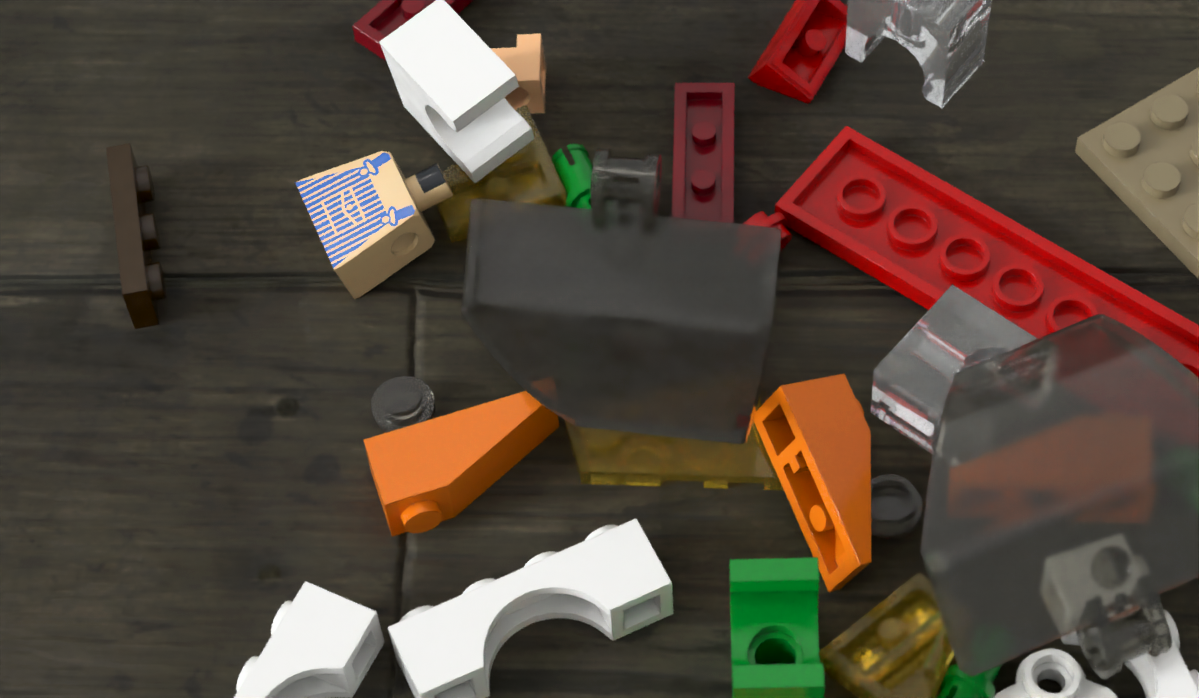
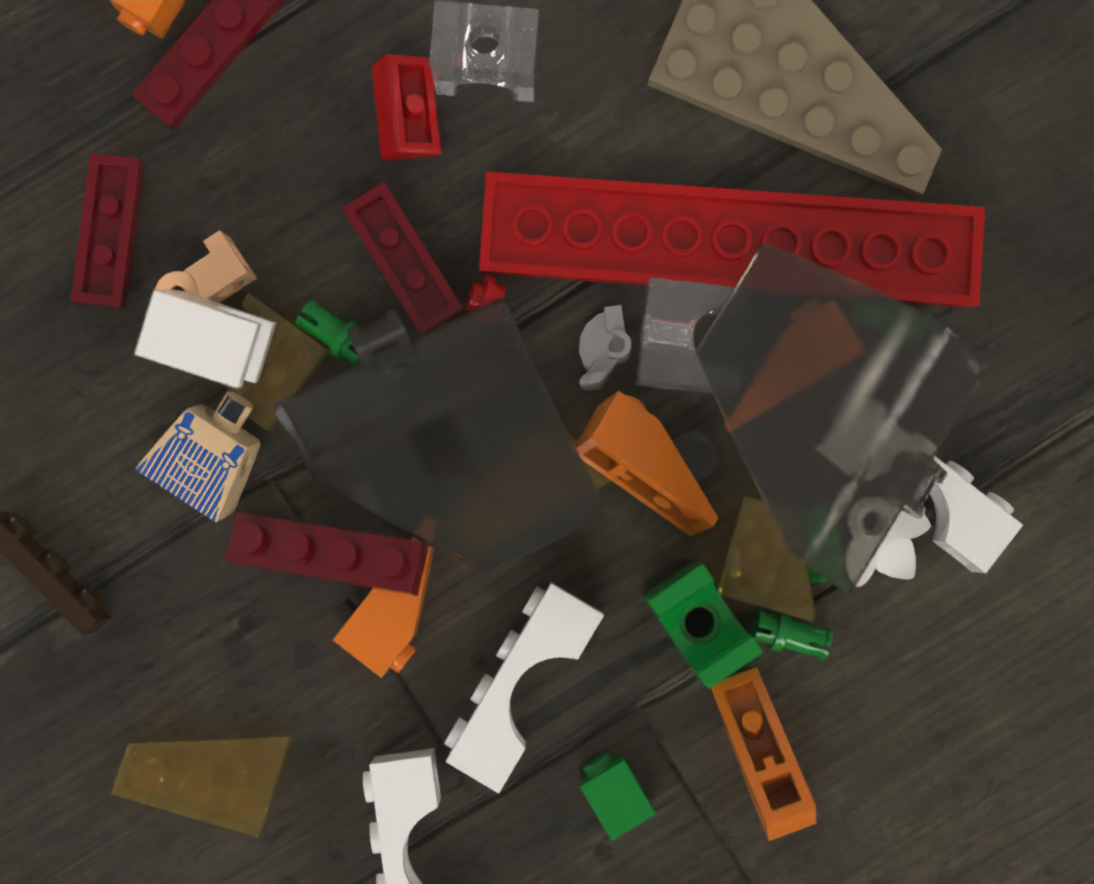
camera: 40 degrees left, 30 degrees up
none -> clear yellow wing [111,737,292,837]
none -> dark red plate [224,512,429,596]
none -> light grey piece [579,305,631,391]

